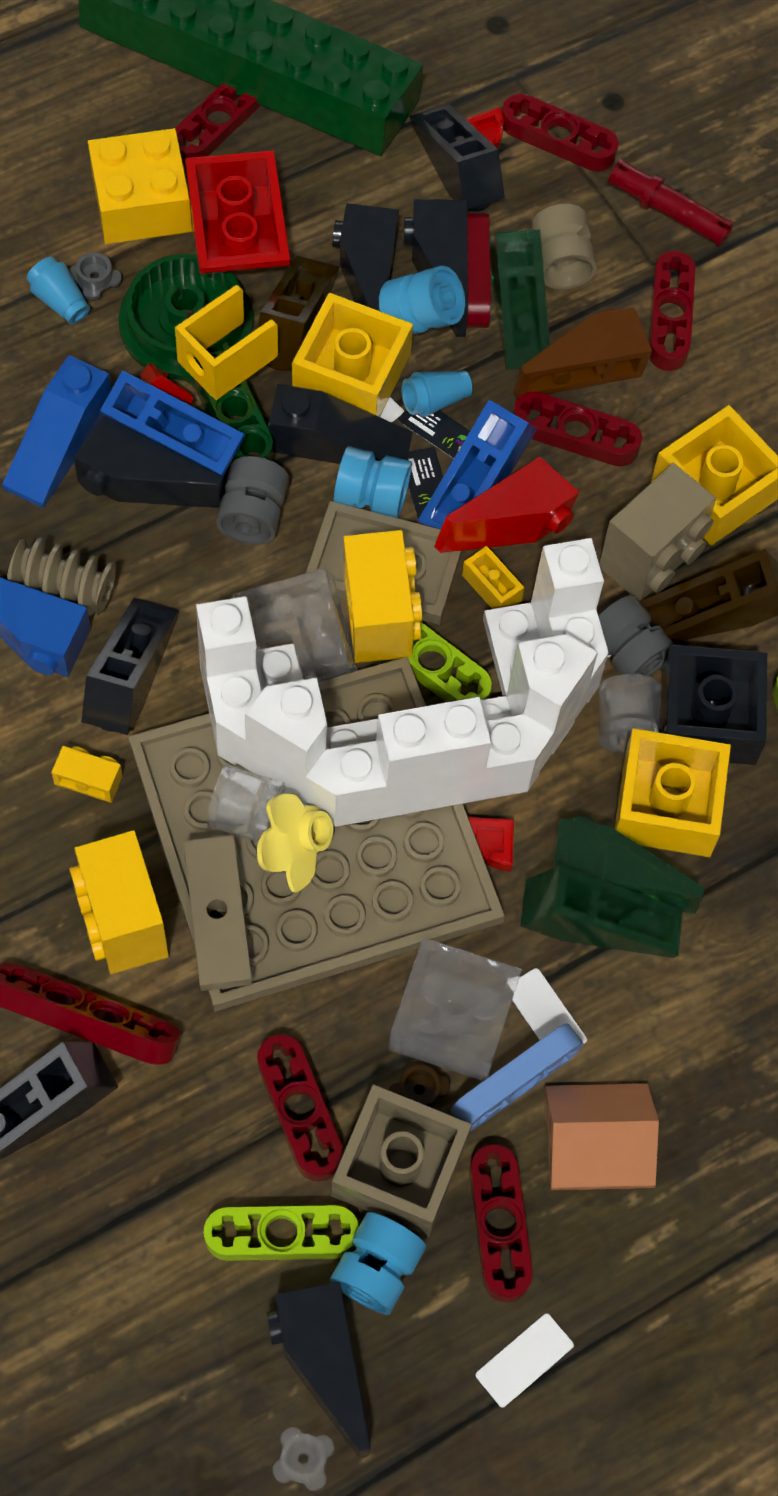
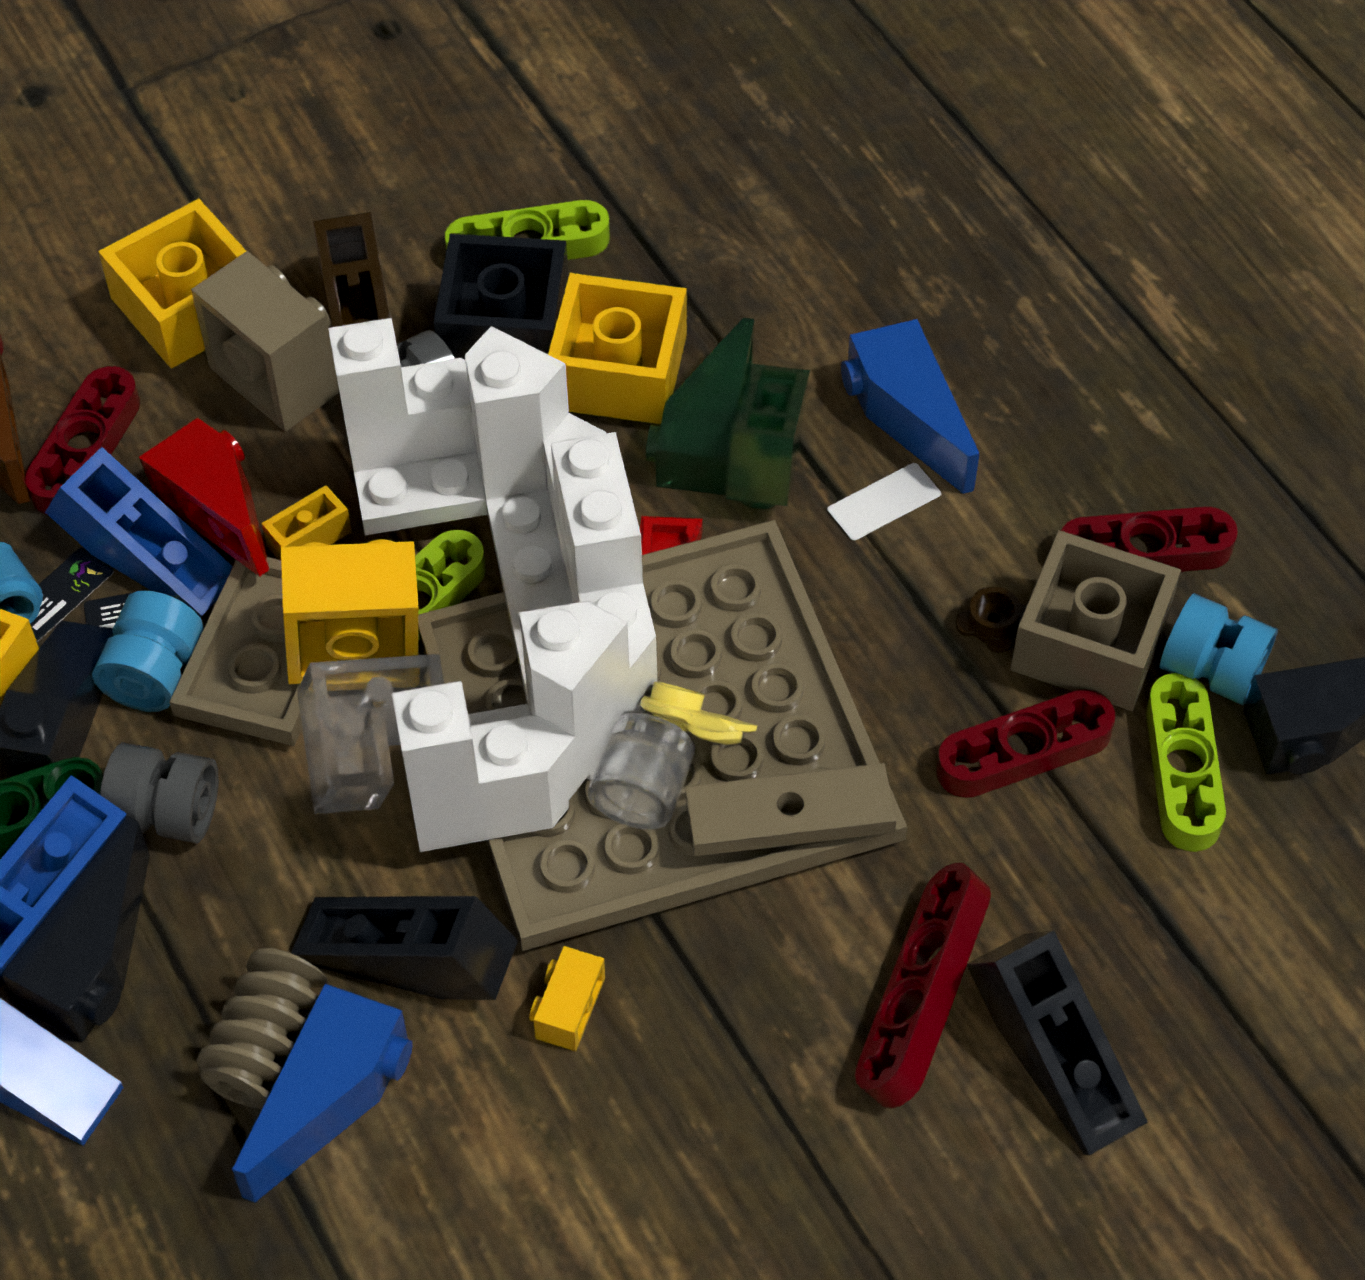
camera: 85 degrees left, 10 degrees down
yellow brick [69,830,169,975] -> none
clear brick [389,938,522,1081] -> none
medium blue beam [450,1024,585,1132] -> none
white sticker [476,1314,574,1407] -> none
nougat slope [544,1084,659,1190] -> none
none -> blue slope [841,319,980,494]

